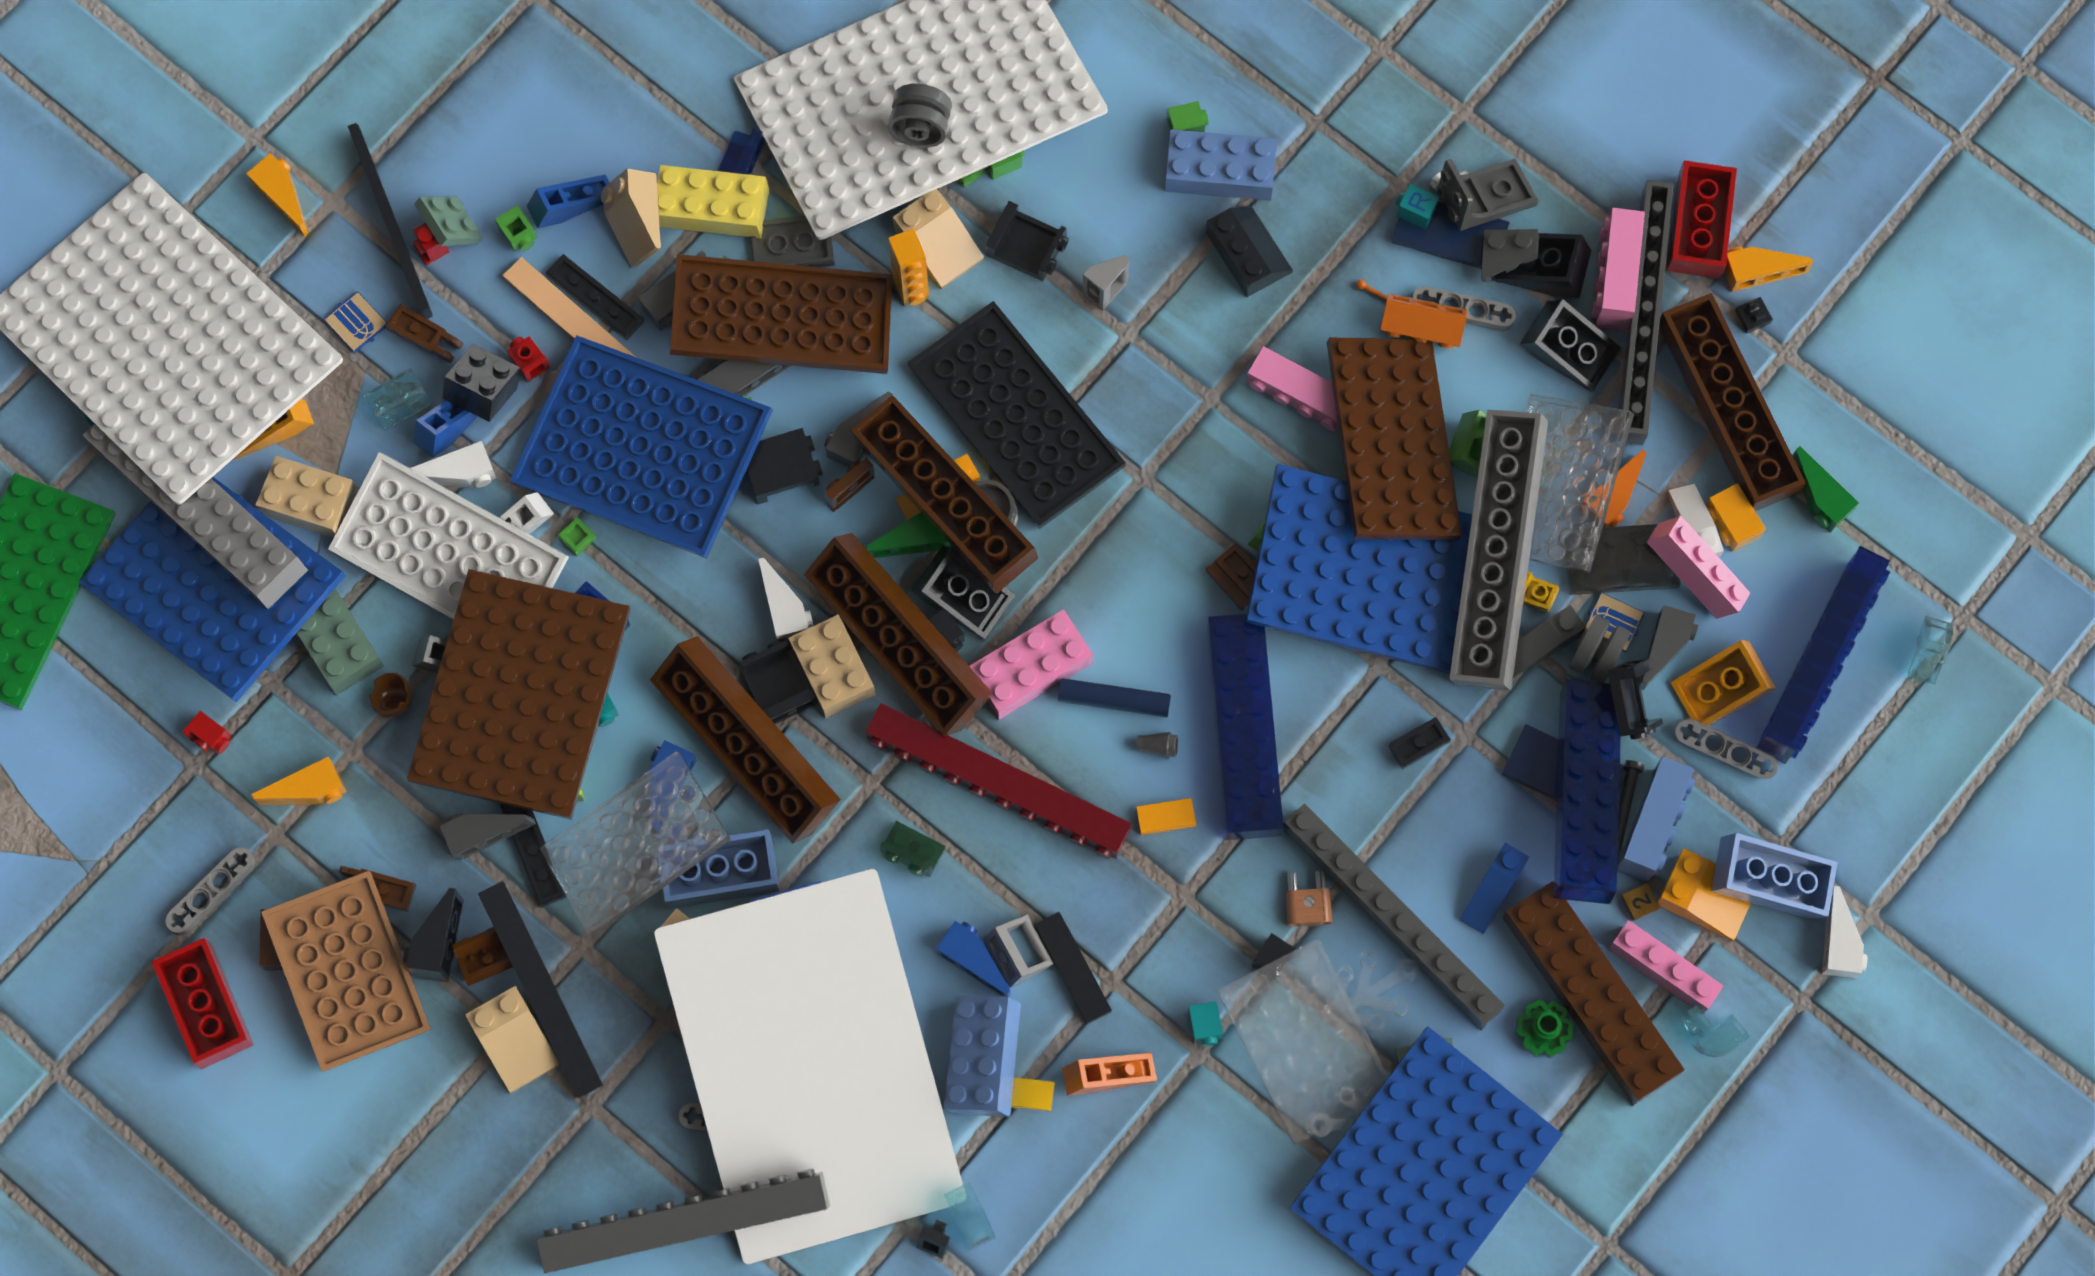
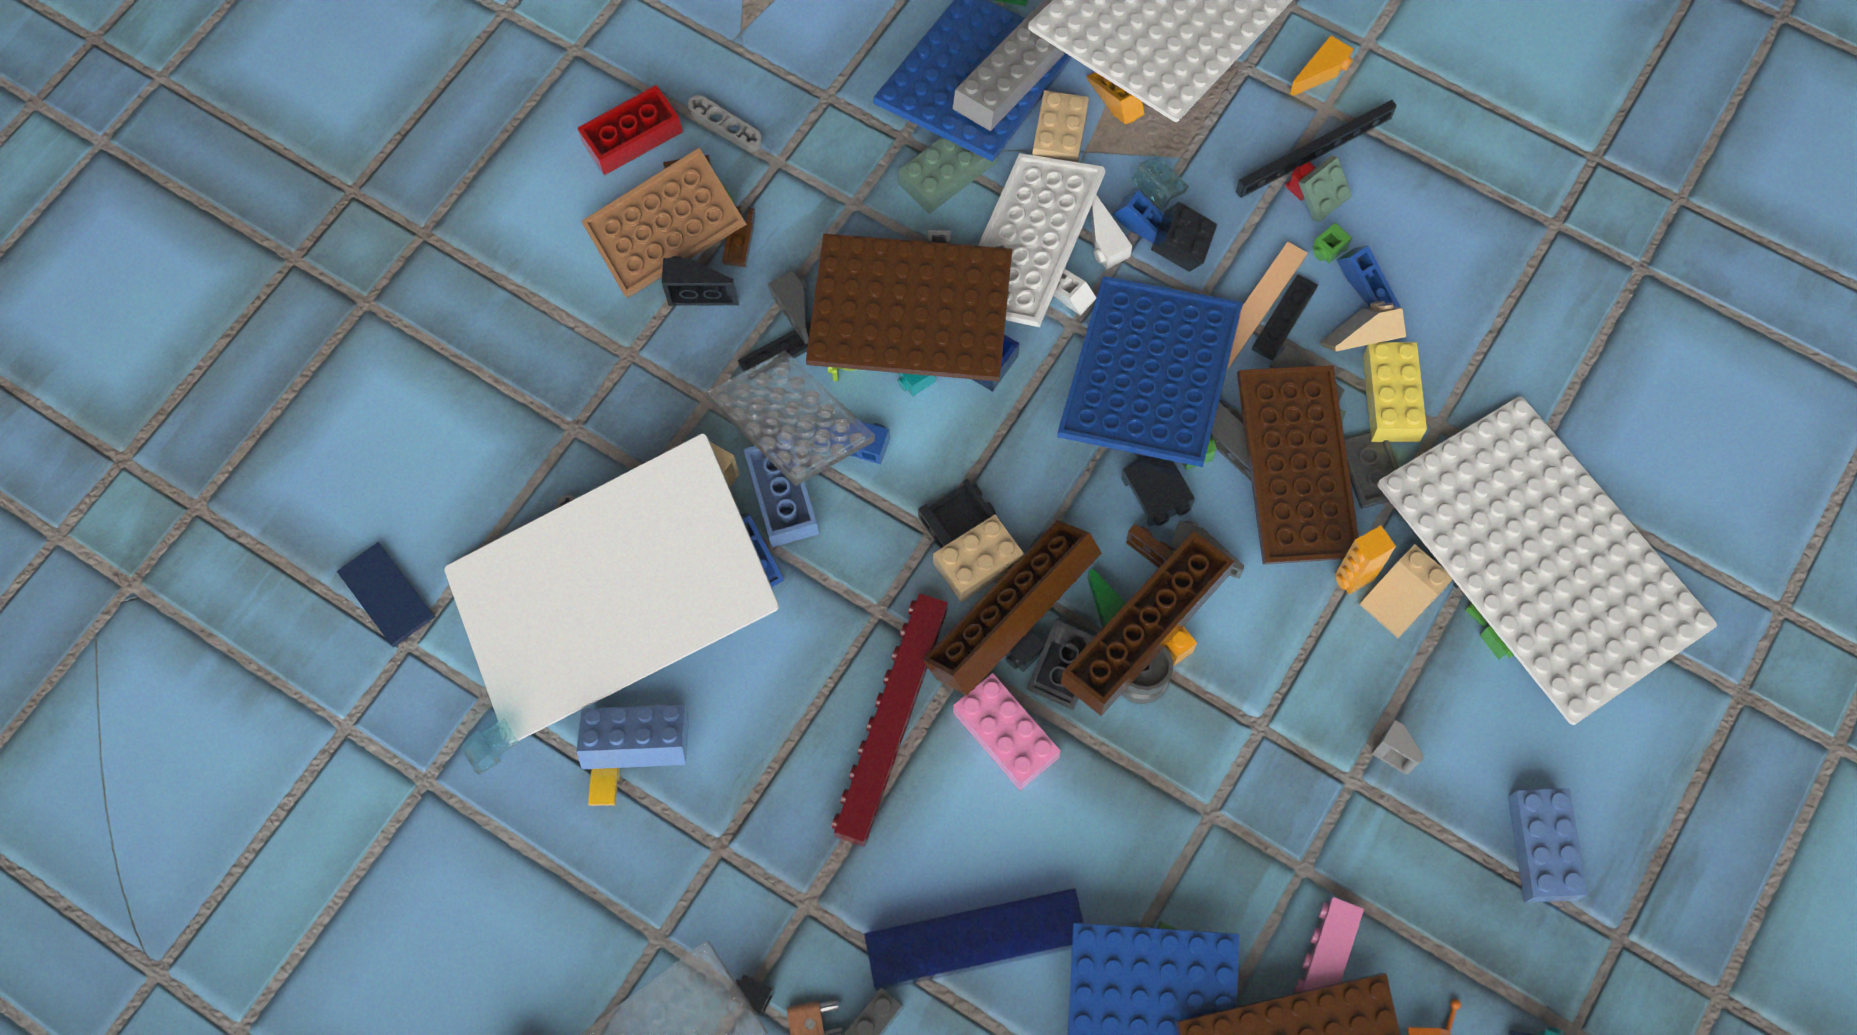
camera: 85 degrees right, 5 degrees down
red brick [182,711,232,754] -> none
light orange slope [251,757,347,806] -> none
piece [324,291,387,353] -> none
reddish brown hair [369,673,412,717] -> none
reddish brown hinge [386,304,464,363] -> none
reddish brown bracket [451,927,513,986] -> none
tan slope [465,986,561,1093] -> none
black tile [477,881,604,1099] -> none
red brick [507,336,550,382] -> none
dark grey brick [536,1169,830,1274] -> none
bright green tile [557,517,597,556] -> none
reddish brown brick [650,636,841,844] -> none
clear blue panel [718,128,765,175] -> none
white slope [758,558,814,642] -> none
clear green bracket [880,821,946,877] -> none
dark grey wheel [888,83,952,148] -> none
black plate [907,301,1126,529] -> none
black tile [916,1219,950,1259] -> none
blue slope [936,921,1011,997] -> none
light grey tile [983,915,1055,988] -> none
black panel [985,201,1069,282] -> none
black tile [1034,911,1112,1025] -> none
dark blue brick [1058,678,1171,718] -> none
orange slope [1062,1053,1157,1096] -> none
light orange tile [1136,798,1196,836] -> none
flat silver cone [1137,732,1178,759] -> none
bright green brick [1167,101,1209,132] -> none
teal brick [1188,1001,1223,1047] -> none
reddish brown plate [1205,543,1256,611] -> none
black slope [1206,206,1293,297] -> none

